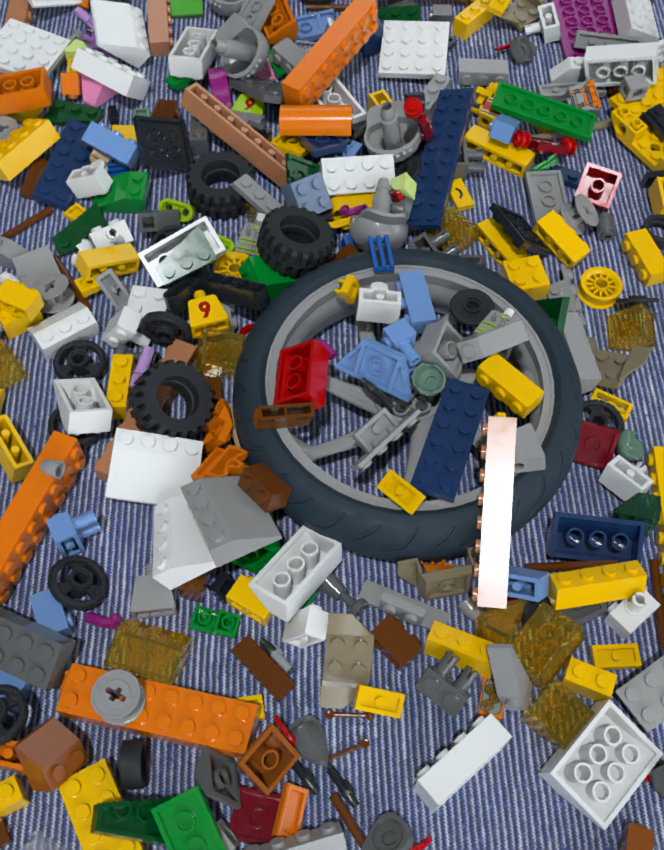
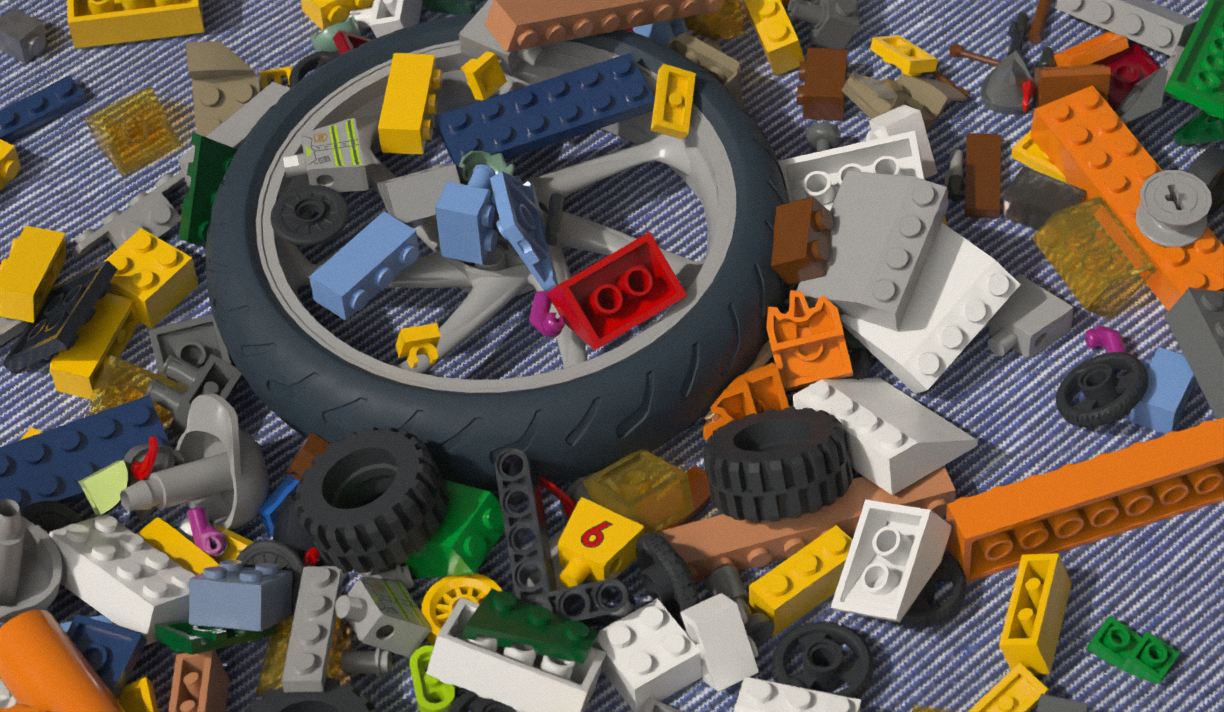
camera: 125 degrees left, 10 degrees down
light grey hose [40,459,66,479] -> none
medium blue brick [46,509,102,558] -> none
lavender piece [129,346,155,388] -> none
green slope [188,605,241,639] -> none
reddish brown piece [253,402,315,430] -> none
light grey bracket [351,407,421,471] -> none
white brick [356,282,401,324] -> none
light grey bracket [358,580,450,630] -> none
blue tile [368,235,395,273] -> none
light grey slope [457,319,530,364] -> none
yellow wheel [577,267,623,309] -> none
black wheel [616,295,660,305] -> none
none -> clear smoke brick [1003,166,1086,241]

